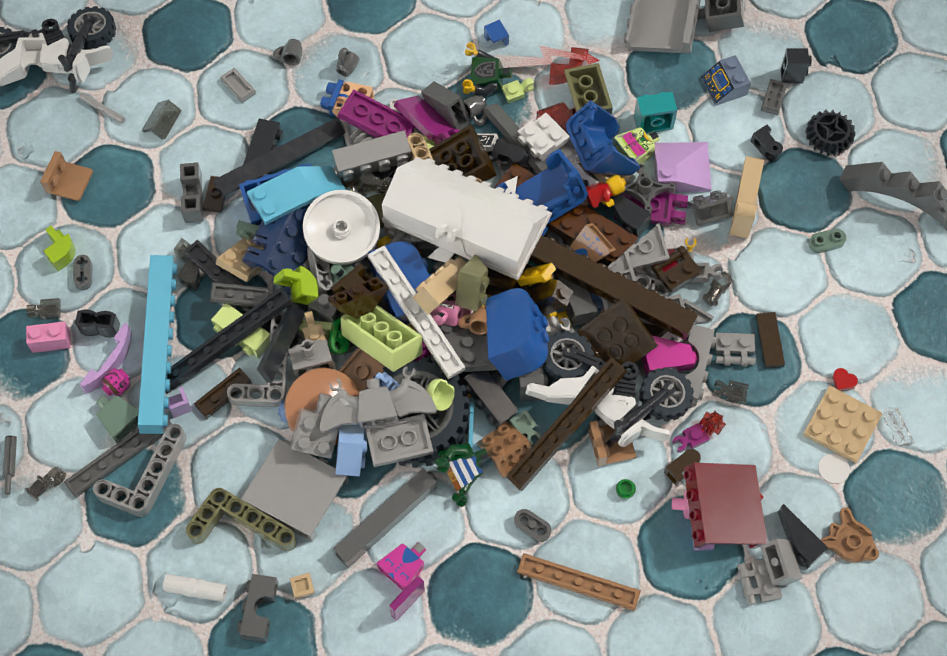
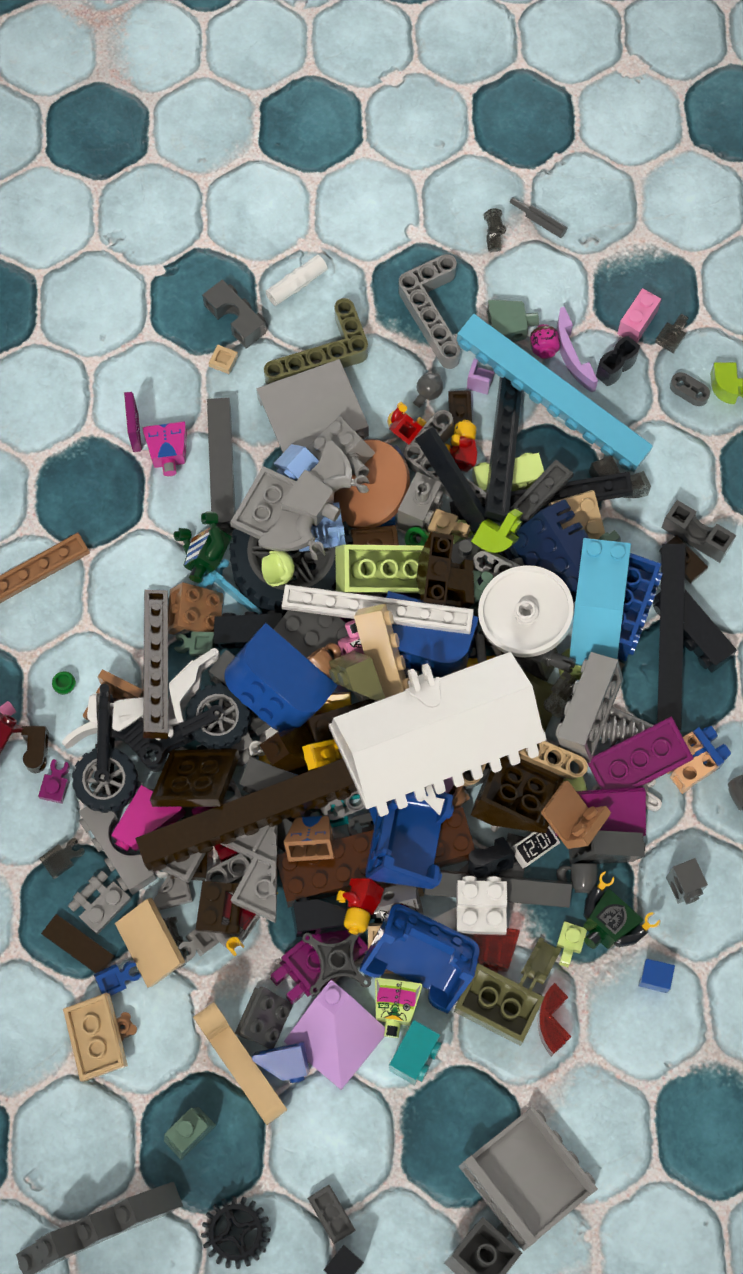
camera: 130 degrees right, 5 degrees up
dark grey tile [63,419,172,498] -> none
sticker [495,45,600,68] -> none
dark grey plate [514,509,551,542] -> none
clear red gear [699,410,726,436] -> none
slope [701,55,751,106] -> none
black leg [750,124,783,162] -> none
sand green plate [809,229,846,253] -> none
none -> tan tile [63,993,128,1082]
none -> blue plate [94,960,141,996]
none -> tan tile [115,898,185,988]
none -> medium nougat plate [116,1012,137,1041]
none -> sand green torso [164,1107,216,1160]
none -> slope [252,1042,310,1083]
none -> red piece [387,402,426,445]
none -> dark grey piece [413,373,443,408]
none -> piece [445,420,477,472]
none -> olive arm [518,937,562,993]
none -> medium nougat bracket [541,781,611,849]
none -> dark grey brick [666,858,708,904]

